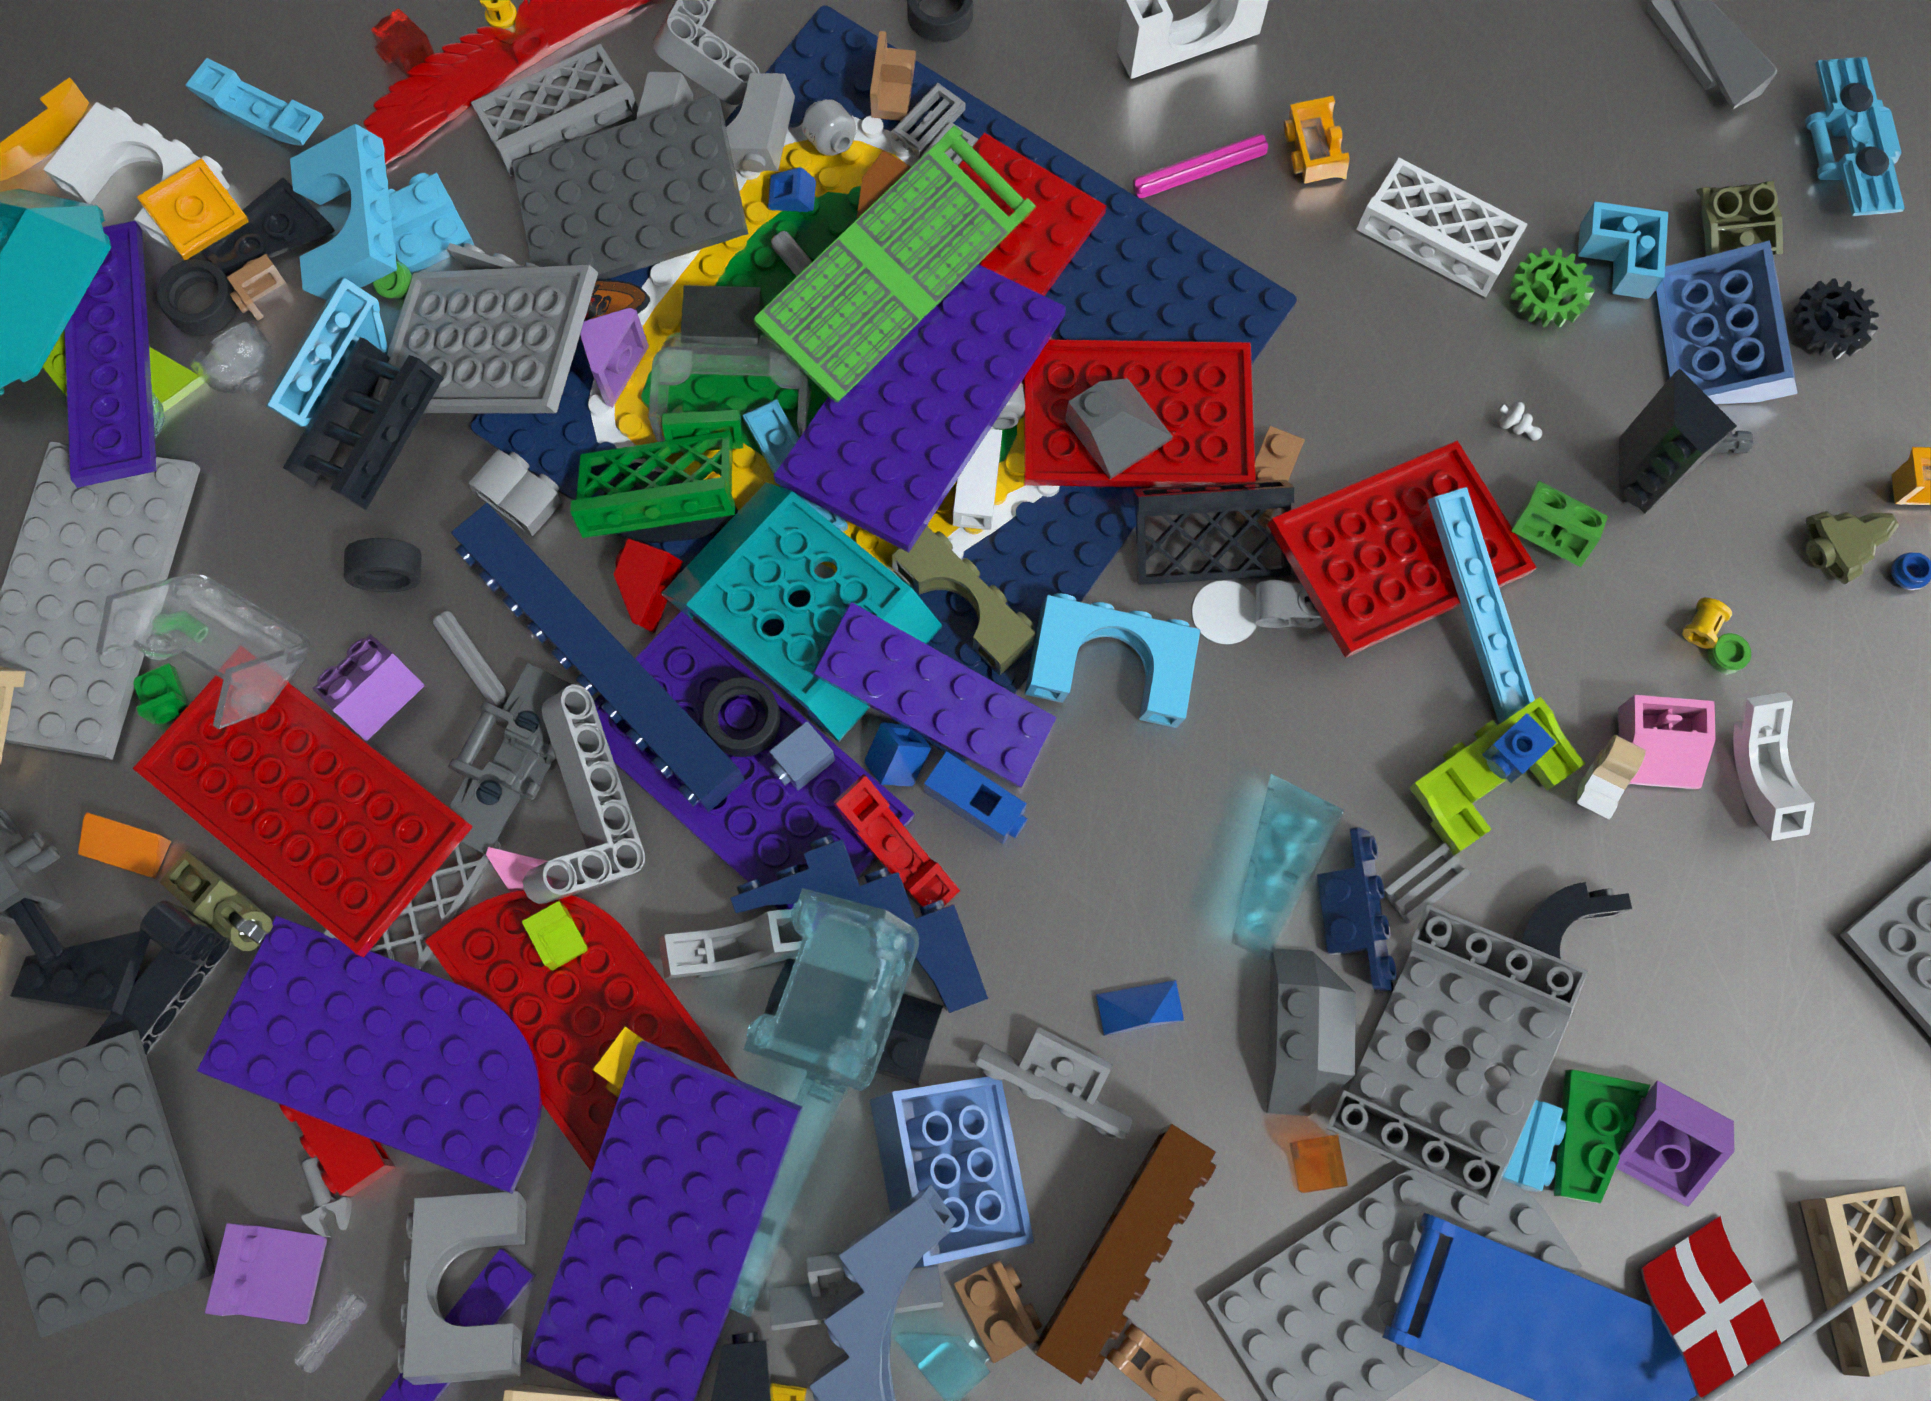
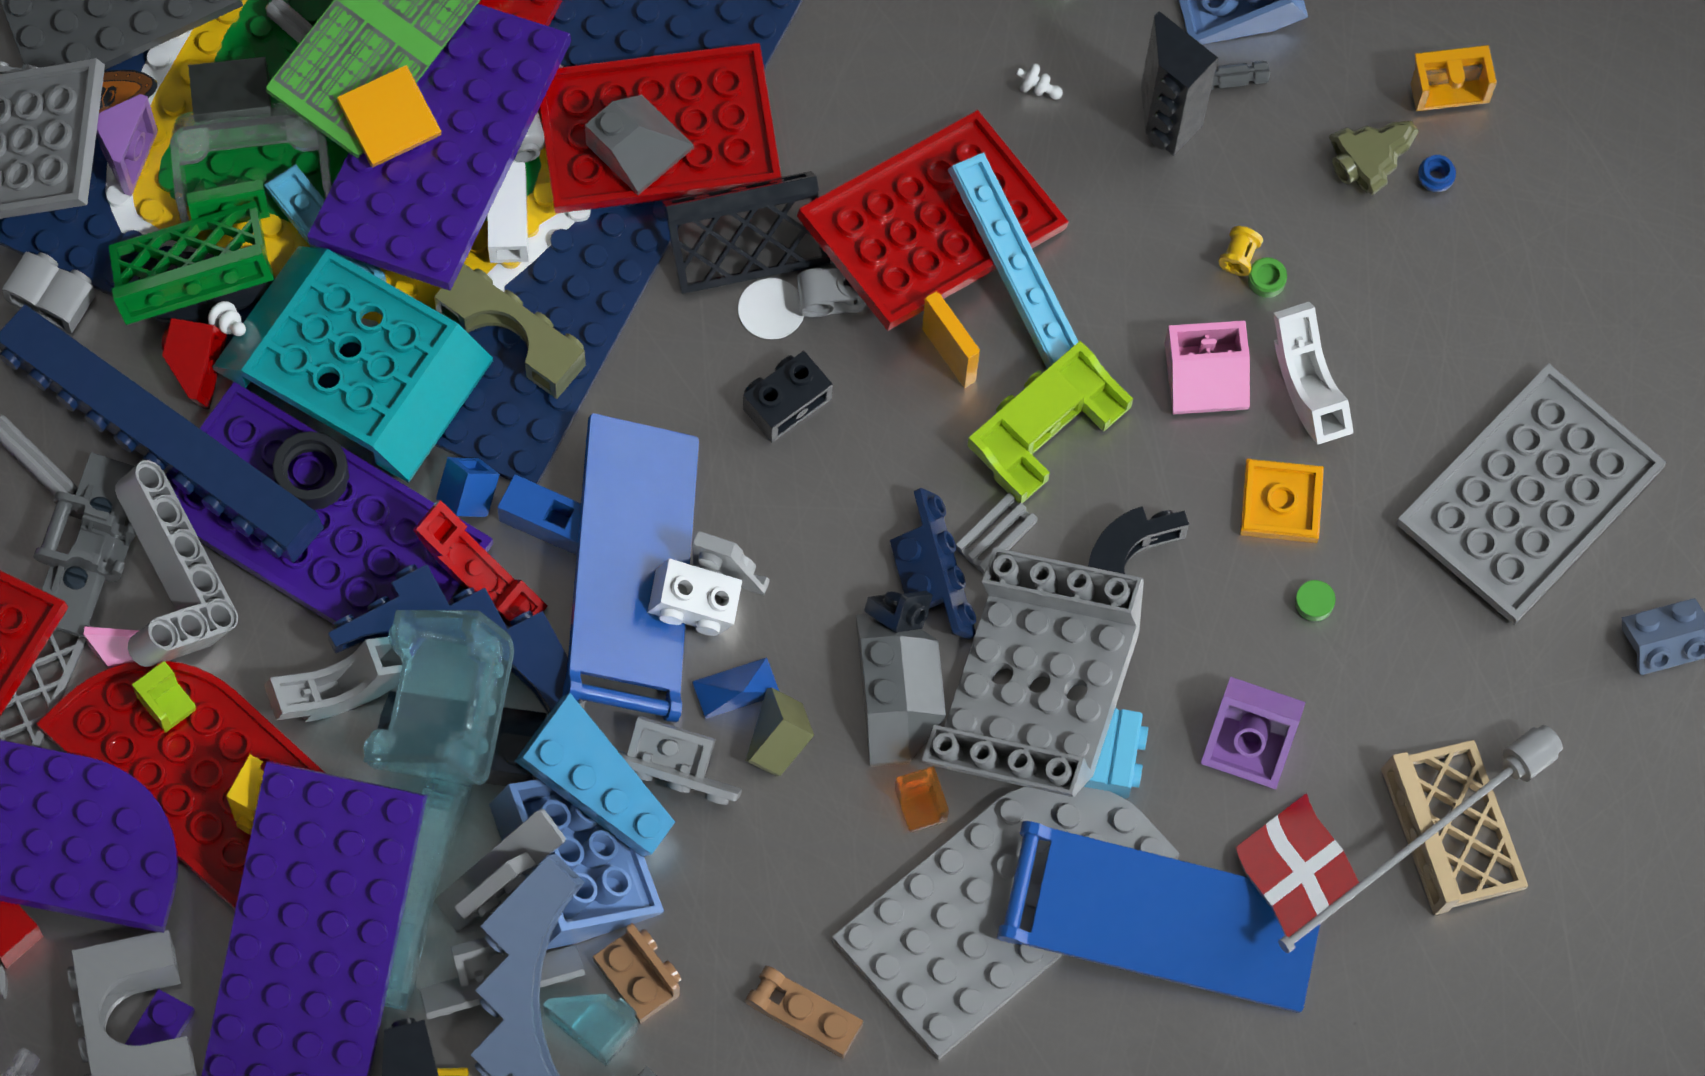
camera: 10 degrees left, 5 degrees down
sand blue brick [769,721,835,791] -> none
dark purple plate [811,602,1057,788] -> none
medium azure arch [1024,593,1200,728] -> none
reddish brown brick [1032,1124,1217,1385] -> none
clear light blue wedge [1231,774,1344,961] -> none
medium nougat hinge [1235,426,1305,529] -> none
blue brick [1482,713,1557,783] -> none
bright green brick [1511,480,1608,567] -> none
green wing [1554,1069,1651,1204] -> none
leg [1576,735,1646,820] -> none
none -> white hair [208,301,246,336]
none -> light orange tile [337,65,442,168]
none -> light grey bracket [435,809,566,931]
none -> dark azure wedge [515,693,675,857]
none -> flag [562,413,699,723]
none -> white brick [648,558,742,636]
none -> light grey wing [693,531,770,595]
none -> black brick [743,351,833,443]
none -> olive slope [745,687,814,776]
none -> black bracket [864,590,933,633]
none -> light orange tile [922,291,980,388]
none -> light orange tile [1240,459,1324,543]
none -> bright green tile [1295,580,1336,621]

